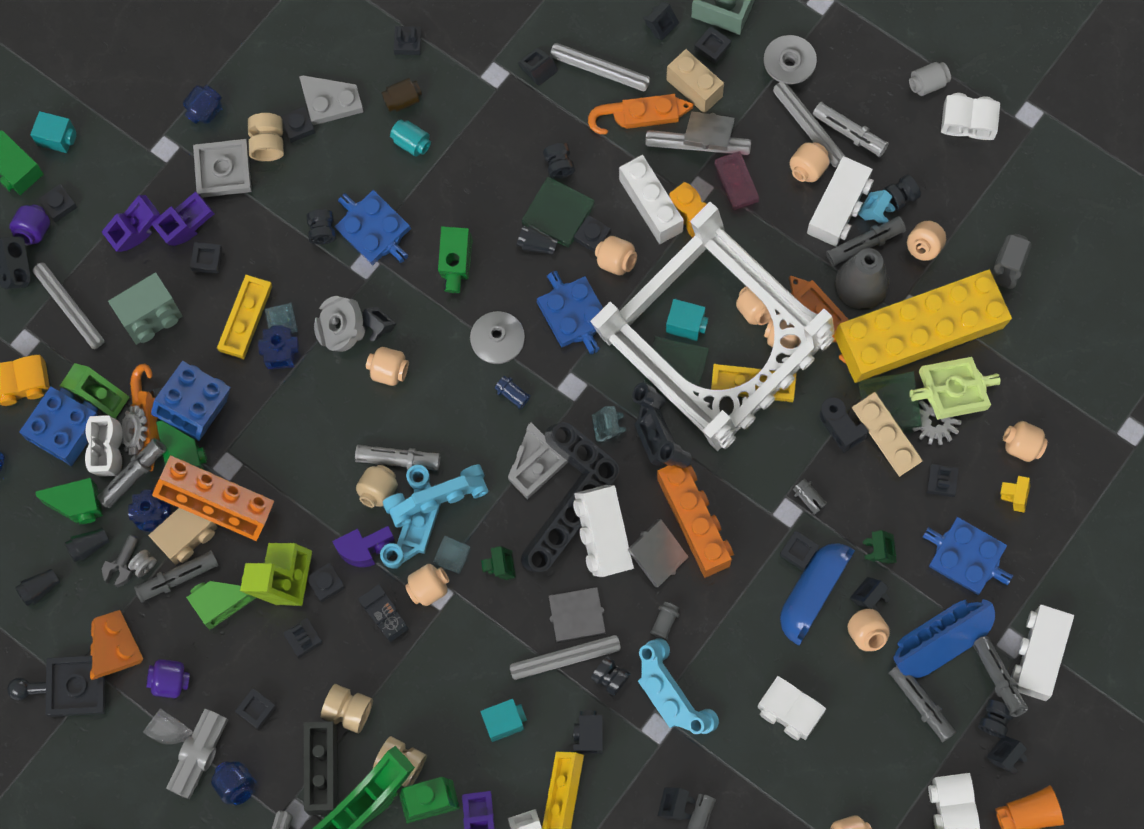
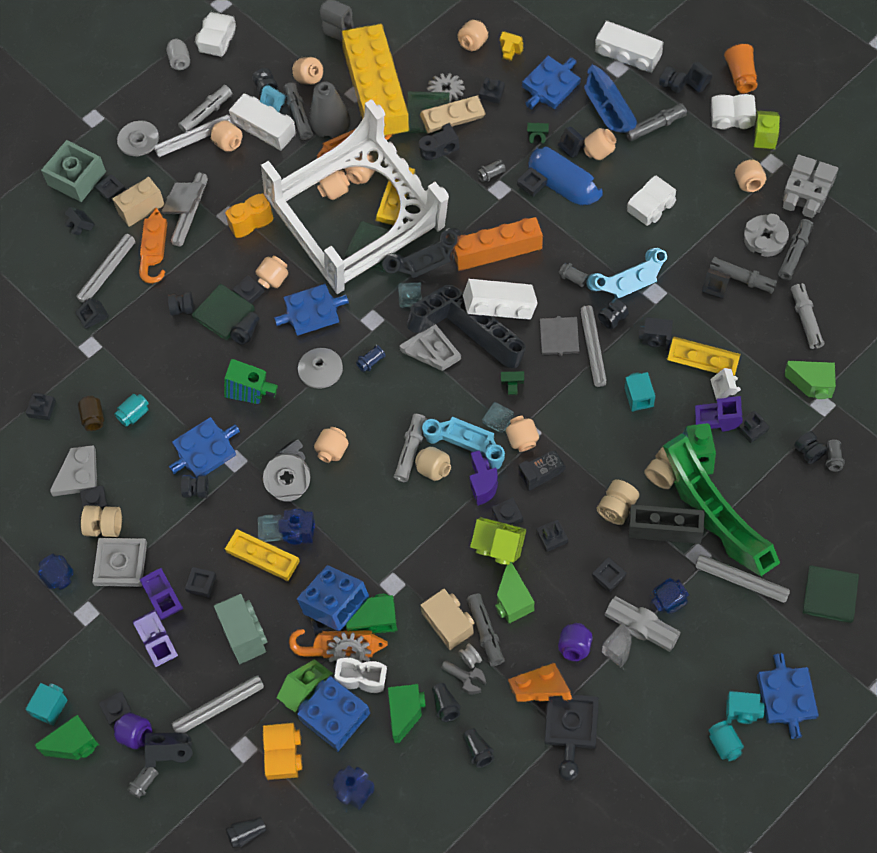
camera: 80 degrees left, 10 degrees down
dark grey pin [97,438,167,508] -> none
clear blue brick [128,489,171,532] -> none
orange brick [152,455,274,541] -> none
medium azure plate [382,464,489,527] -> none
white brick [619,155,684,244] -> none
flat silver piece [627,519,688,587] -> none
teal brick [666,299,709,341] -> none
clear pink plate [714,151,759,210] -> none
yellowish green plate [910,357,1001,420] -> none
dark grey pin [973,636,1028,717] -> none

